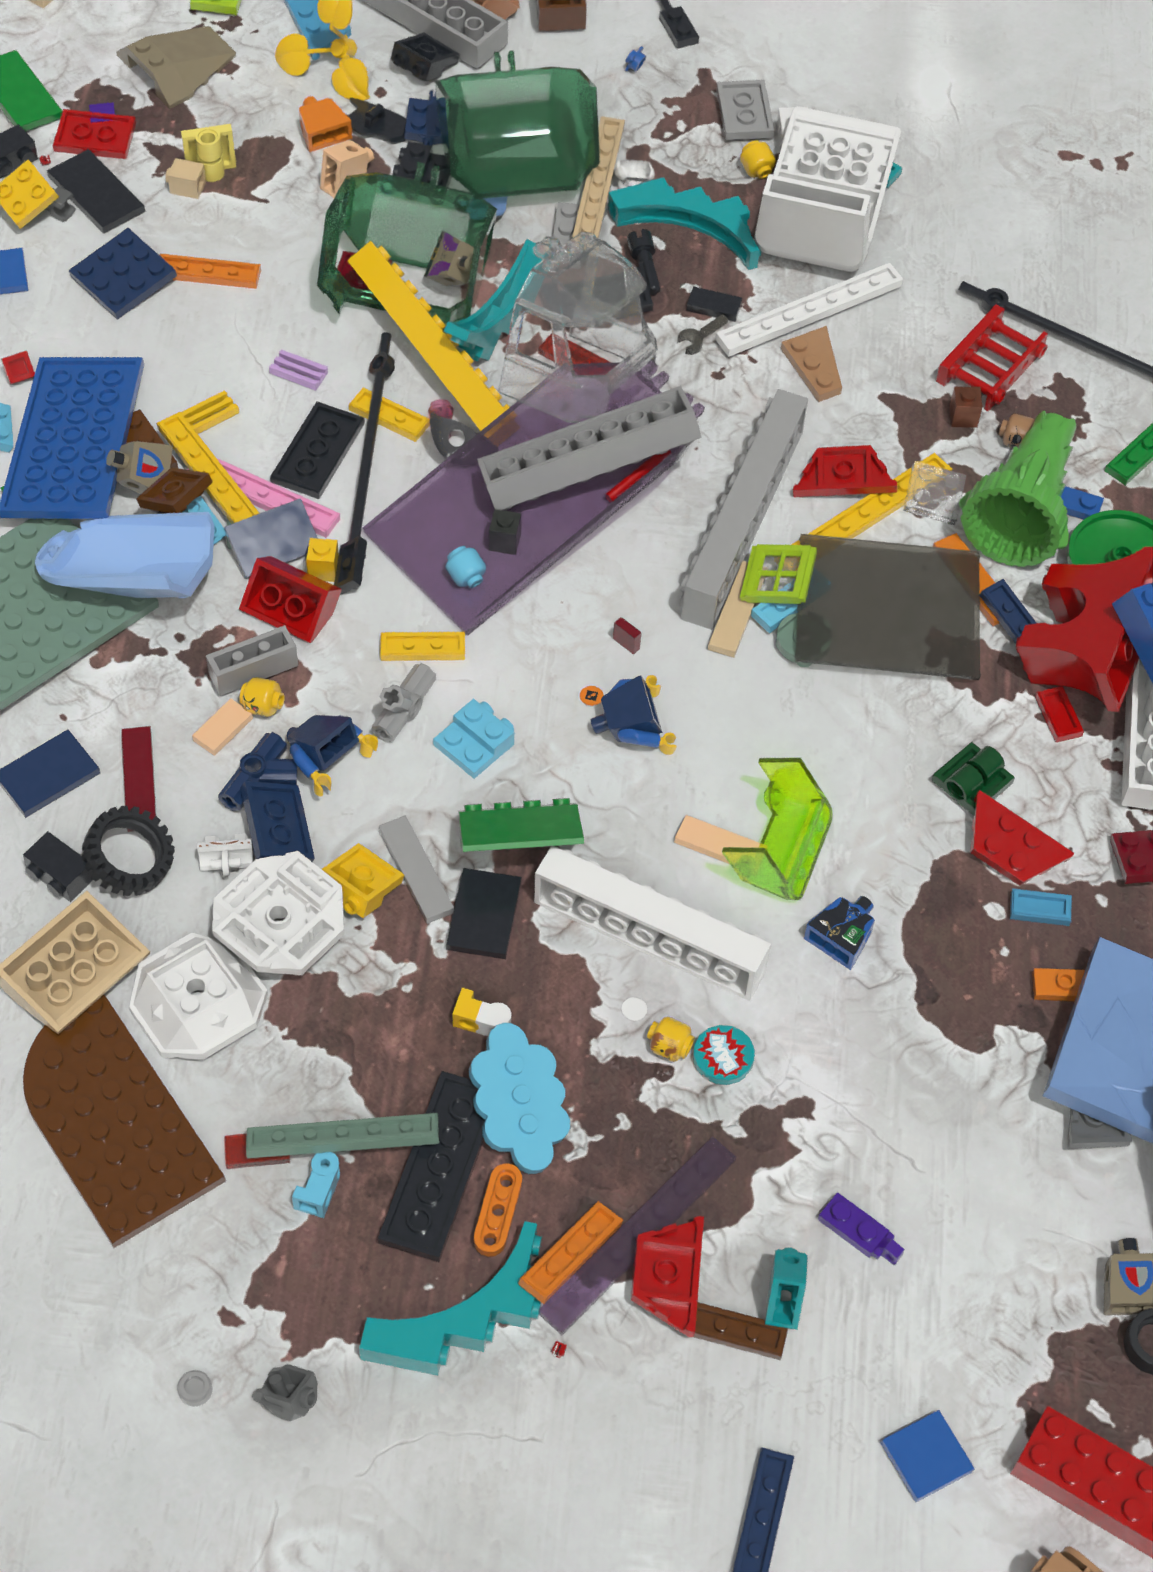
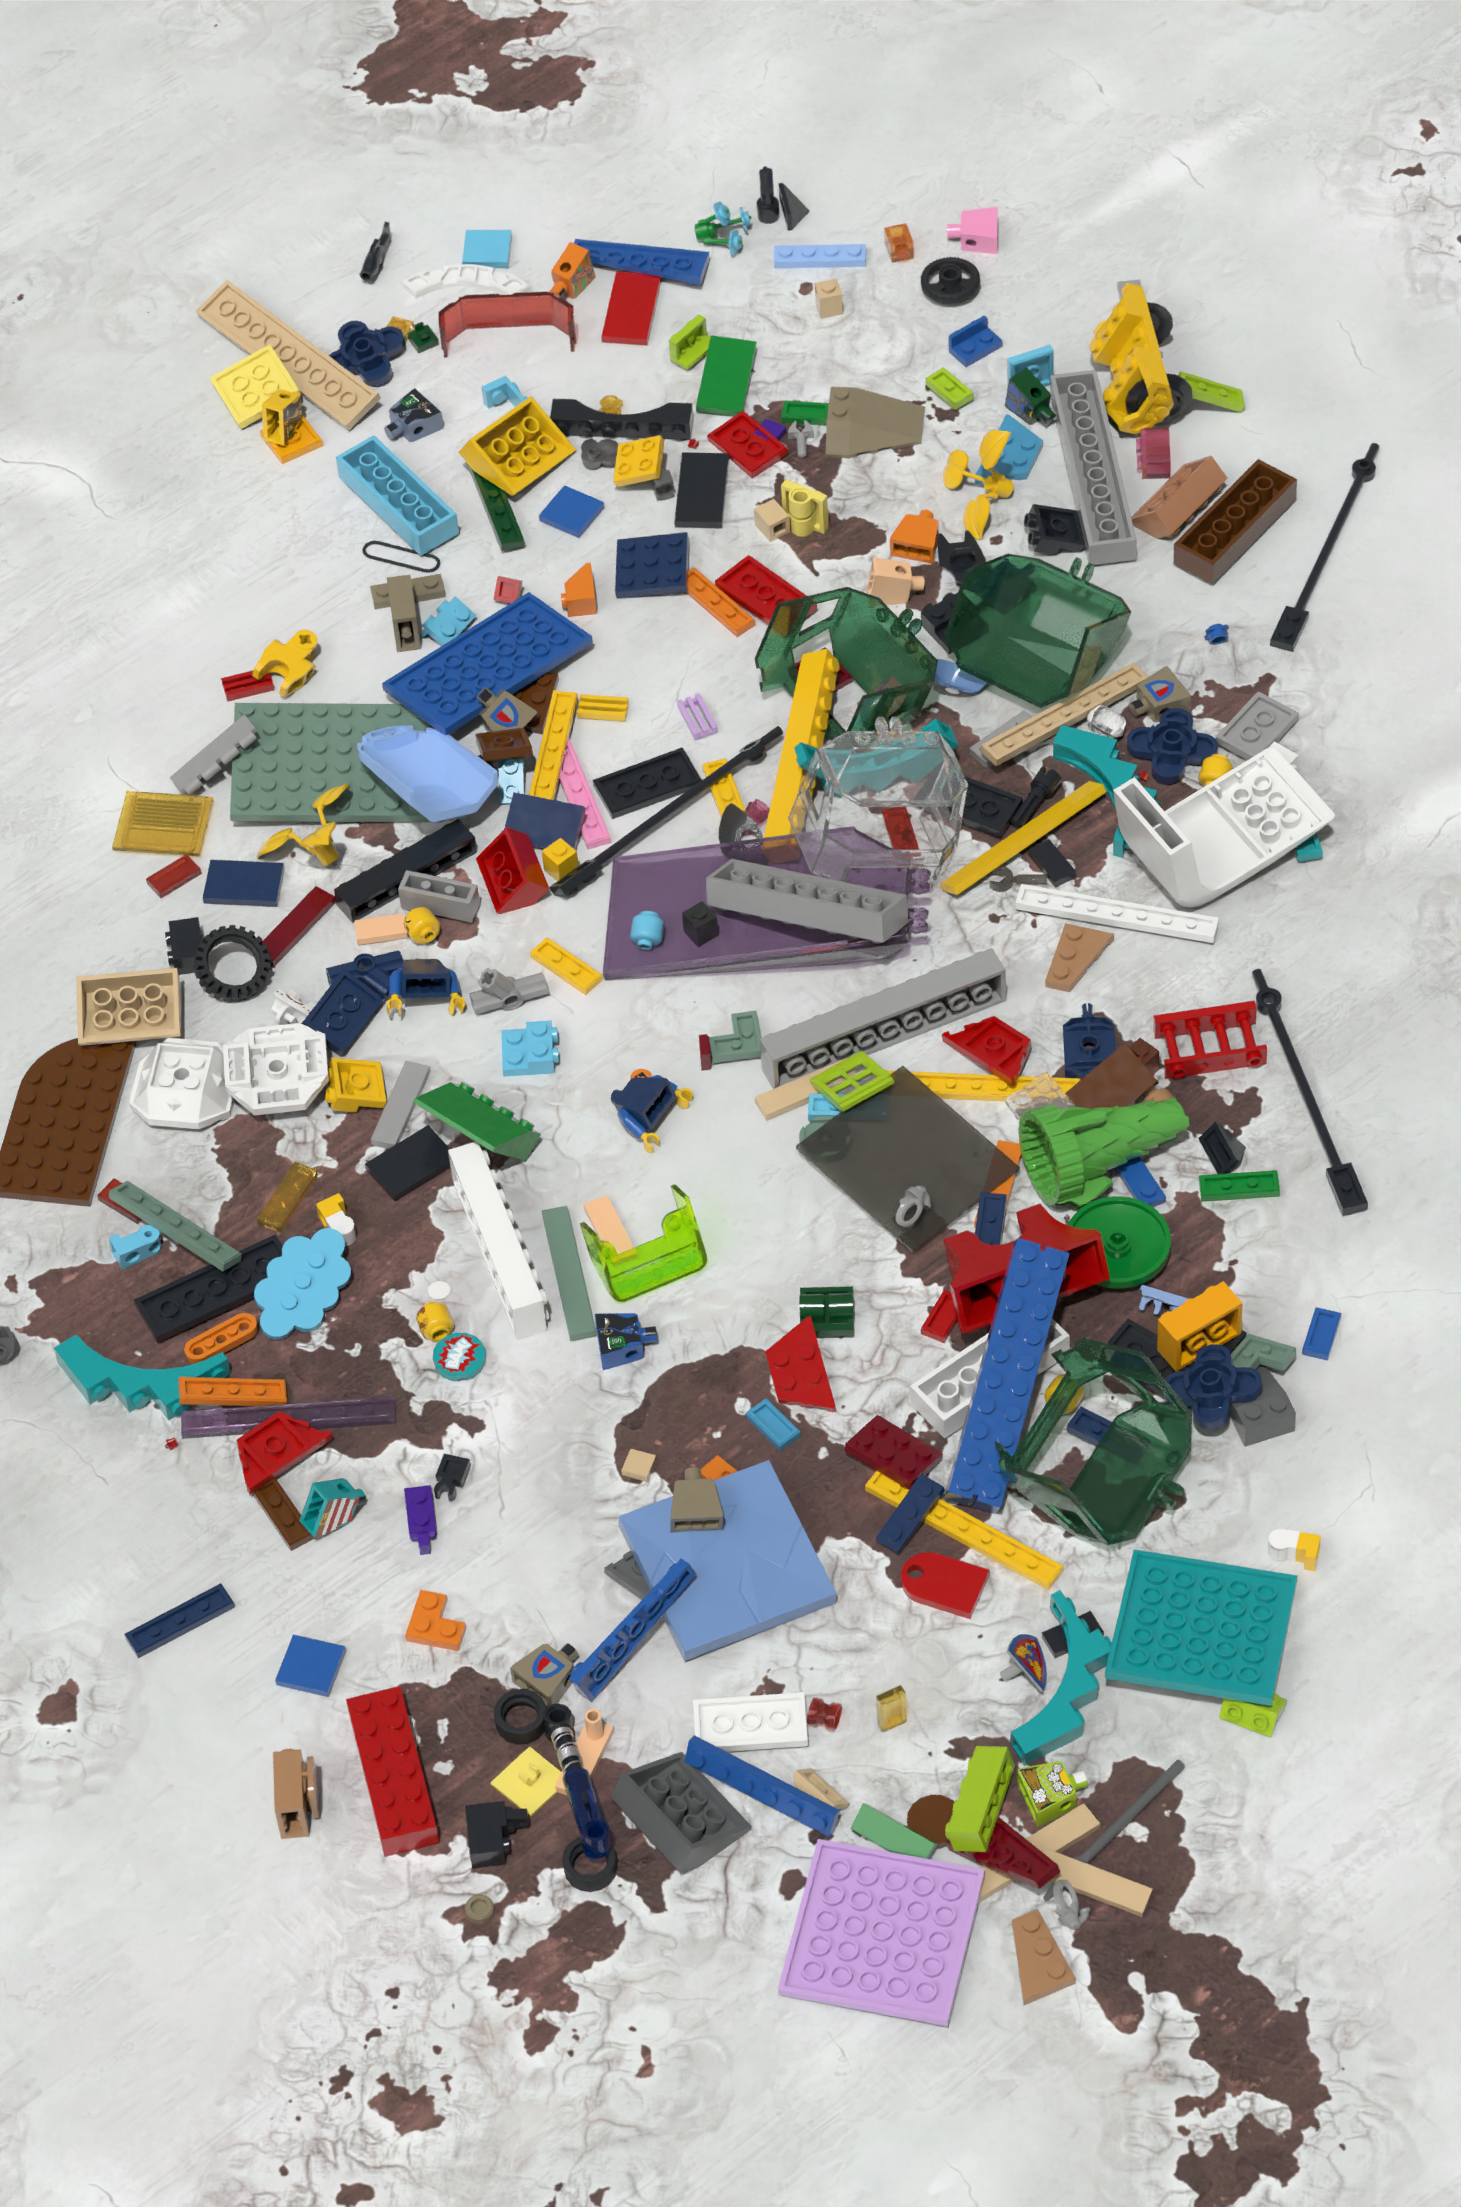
camera: 50 degrees right, 5 degrees down
none -> yellow plant [256,783,350,866]
none -> clear yellow tile [257,1162,318,1233]
none -> black brick [334,819,477,923]
none -> orange plate [405,1590,466,1651]
none -> black plate [434,1453,470,1501]
none -> sand green tile [541,1206,596,1341]
none -> orange slope [561,563,597,617]
none -> tan tile [622,1449,657,1482]
none -> dark tan torso [670,1467,723,1532]
none -> sand green plate [709,1011,761,1063]
none -> red plate [715,555,817,635]
none -> green tile [781,400,829,426]
none -> light grey bar [788,420,814,458]
none -> light grey piece [896,1185,932,1227]
none -> yellow tile [940,781,1106,895]
none -> dark blue plate [1063,1003,1116,1080]
none -> reddish brown tile [1065,1043,1159,1109]
none -> dark blue plant [1127,708,1218,784]
none -> dark tan torso [1129,666,1192,723]
none -> black slope [1198,1122,1246,1174]

